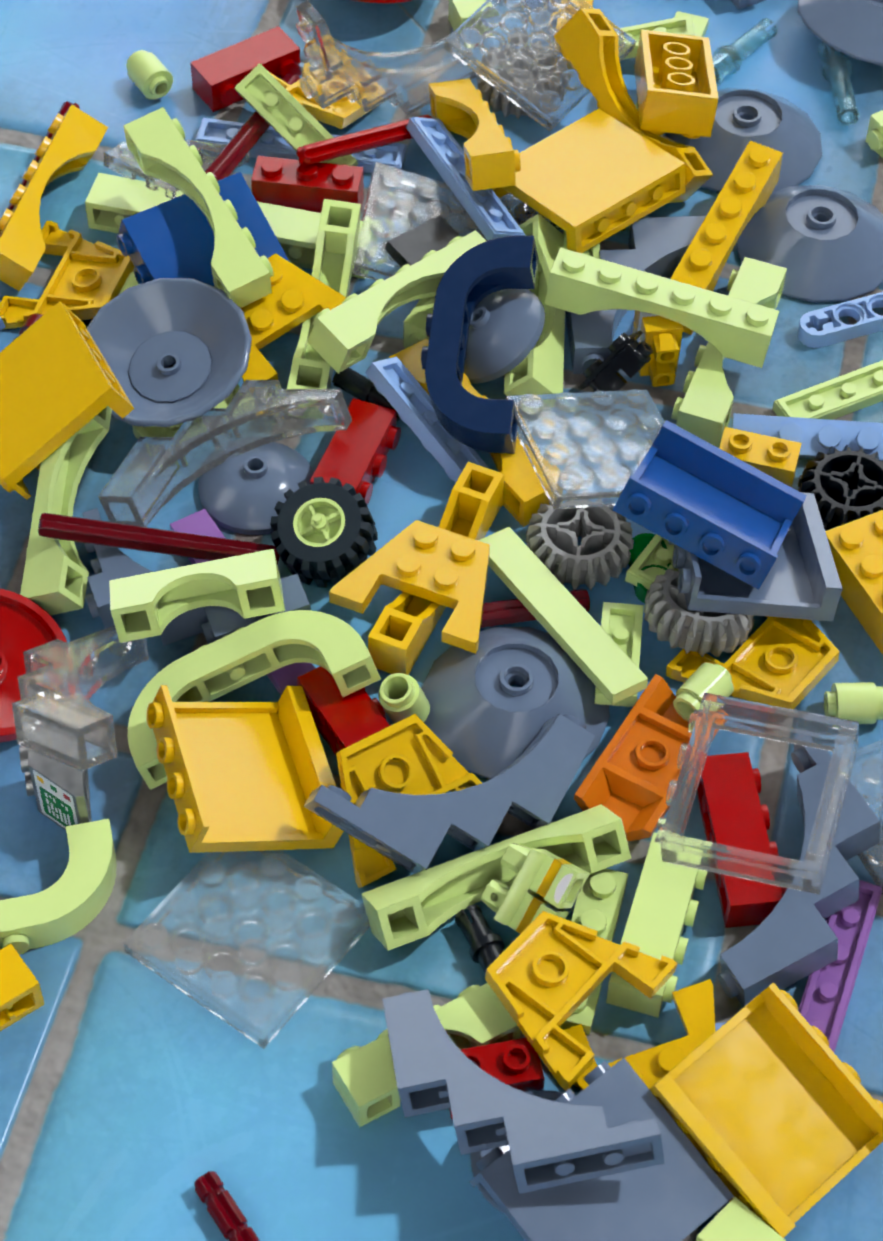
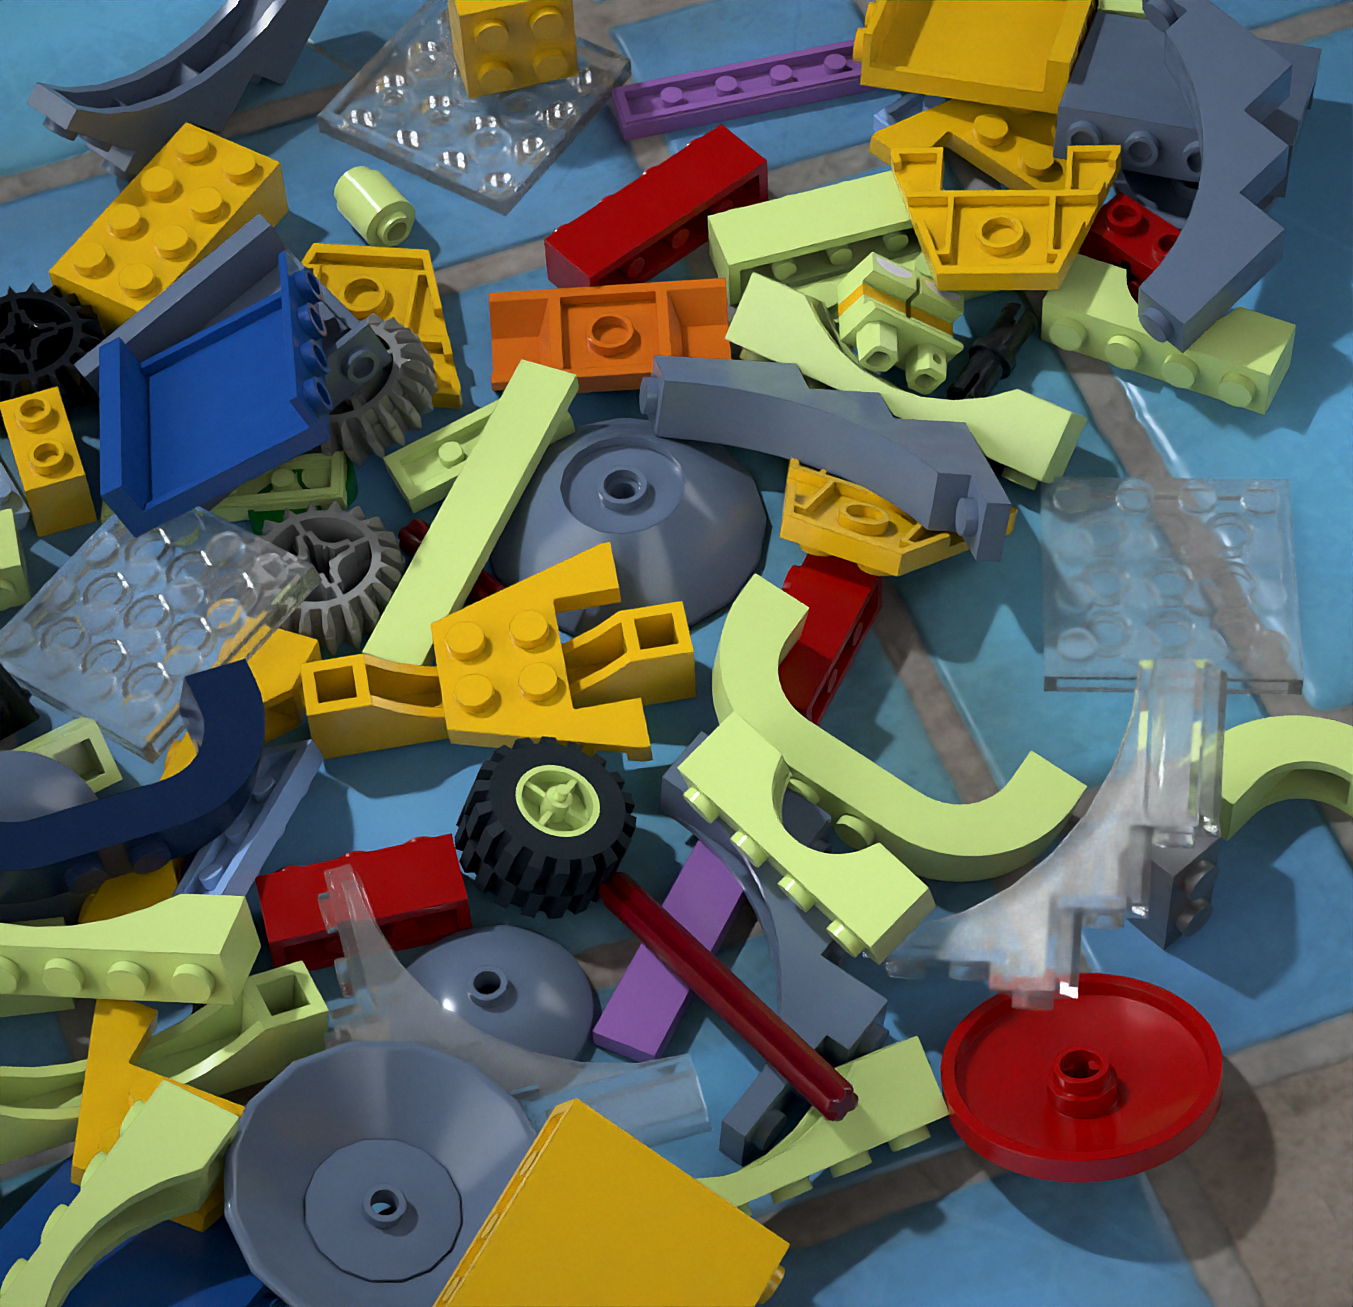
camera: 120 degrees left, 0 degrees up
yellow panel [146,685,344,853] -> none
yellowish green brick [379,673,430,724] -> none
clear window [655,692,859,895] -> none
yellowish green brick [673,663,734,724] -> none
sand blue arch [718,726,880,1007] -> none

